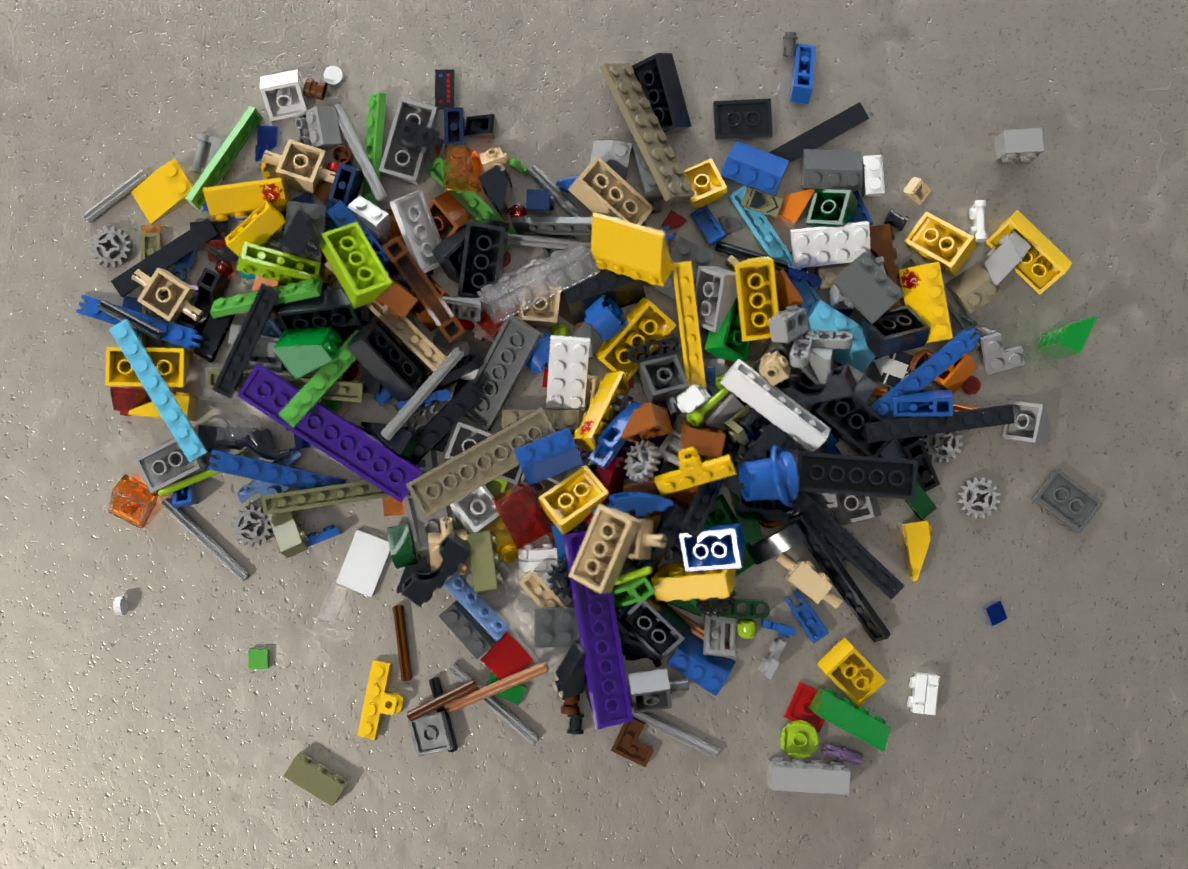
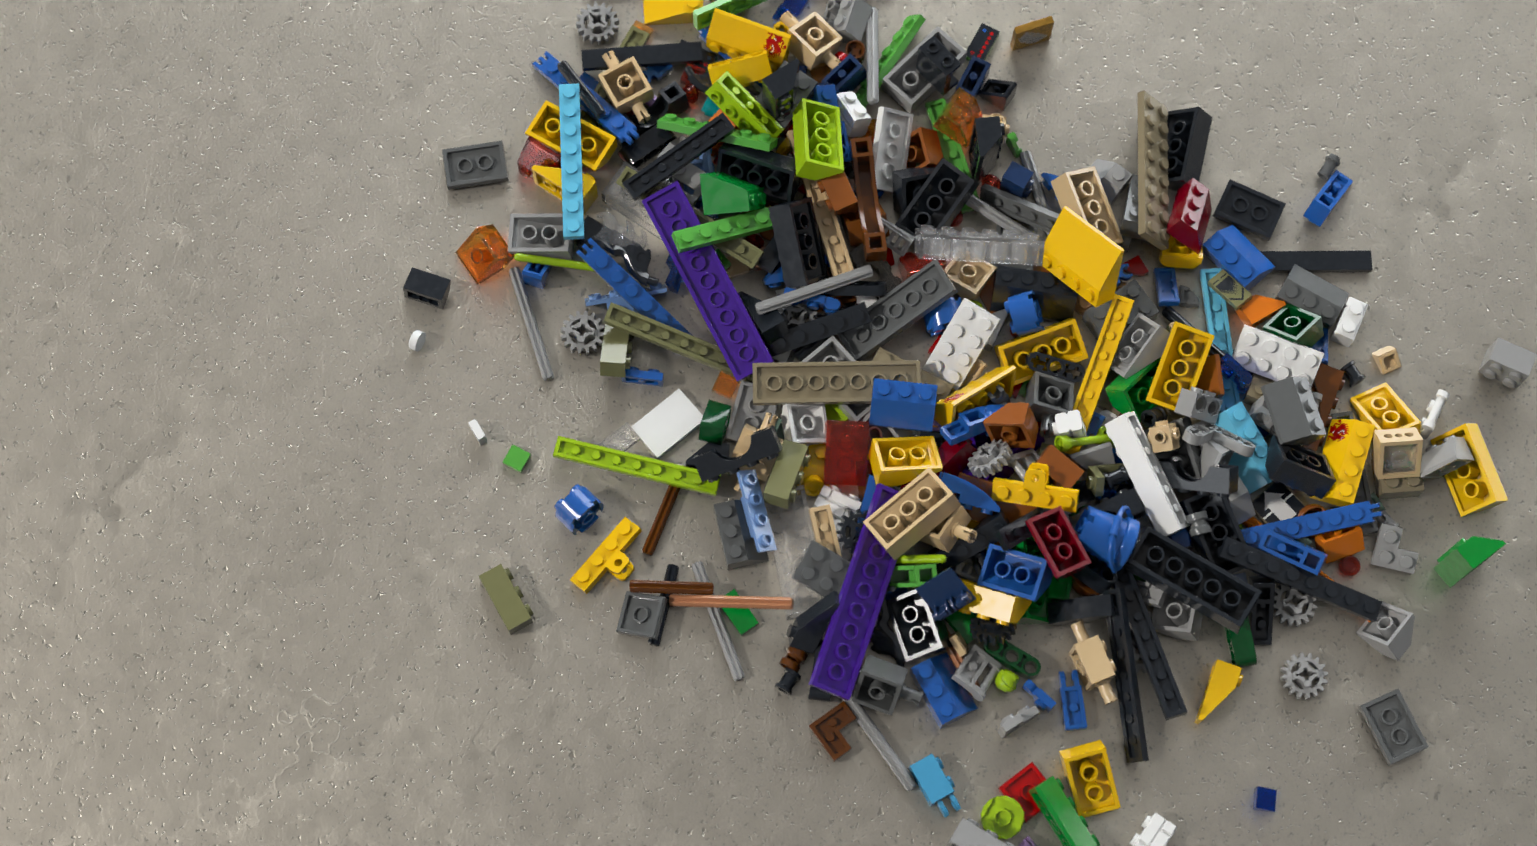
camera: 25 degrees right, 15 degrees down
red tile [480,632,534,680] -> none
none -> black brick [403,267,451,309]
none -> dark grey plate [442,141,508,190]
none -> white tile [468,419,487,445]
none -> lime tile [553,436,721,496]
none -> blue brick [554,484,604,535]
none -> dark azure hinge [909,754,961,818]
none -> dark blue hinge [915,568,976,621]
none -> tan tile [949,631,969,657]
none -> pearl gold tile [1010,16,1054,51]
none -> dark red slope [1025,506,1092,579]
none -> black bush [1140,406,1168,428]
none -> dark red slope [1166,178,1212,254]
none -> dark grey wheel [1185,511,1212,537]
none -> tan piece [1371,427,1423,480]

